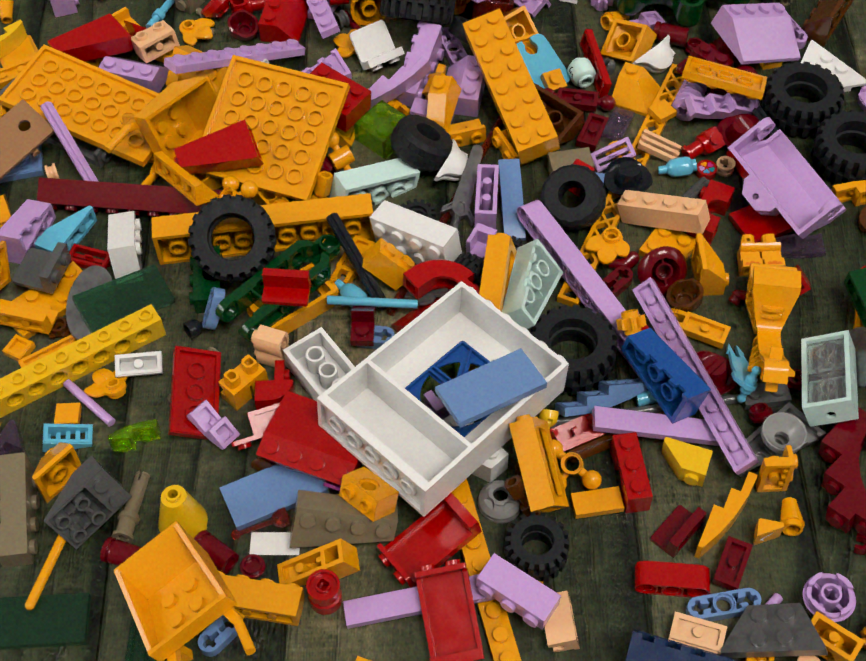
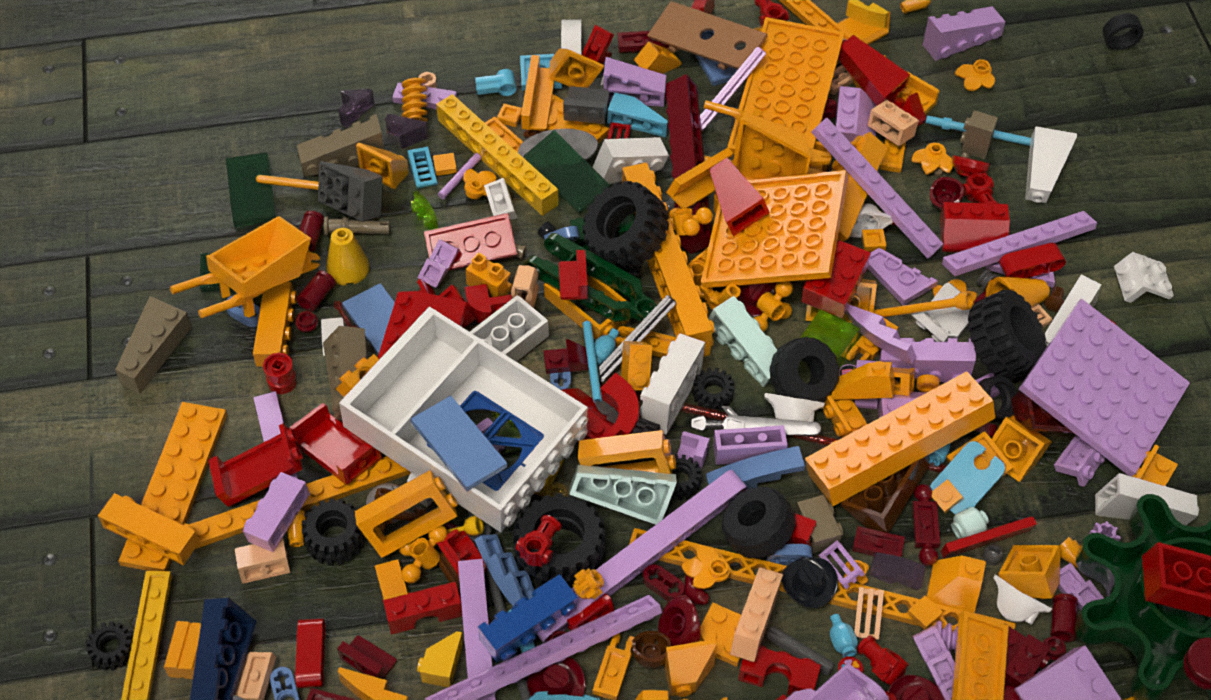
camera: 80 degrees right, 0 degrees up
light nougat bush [44,163,60,179] -> none
light orange slope [277,538,360,586] -> none
none -> red connector [515,515,562,567]
none -> light orange piece [874,291,974,317]

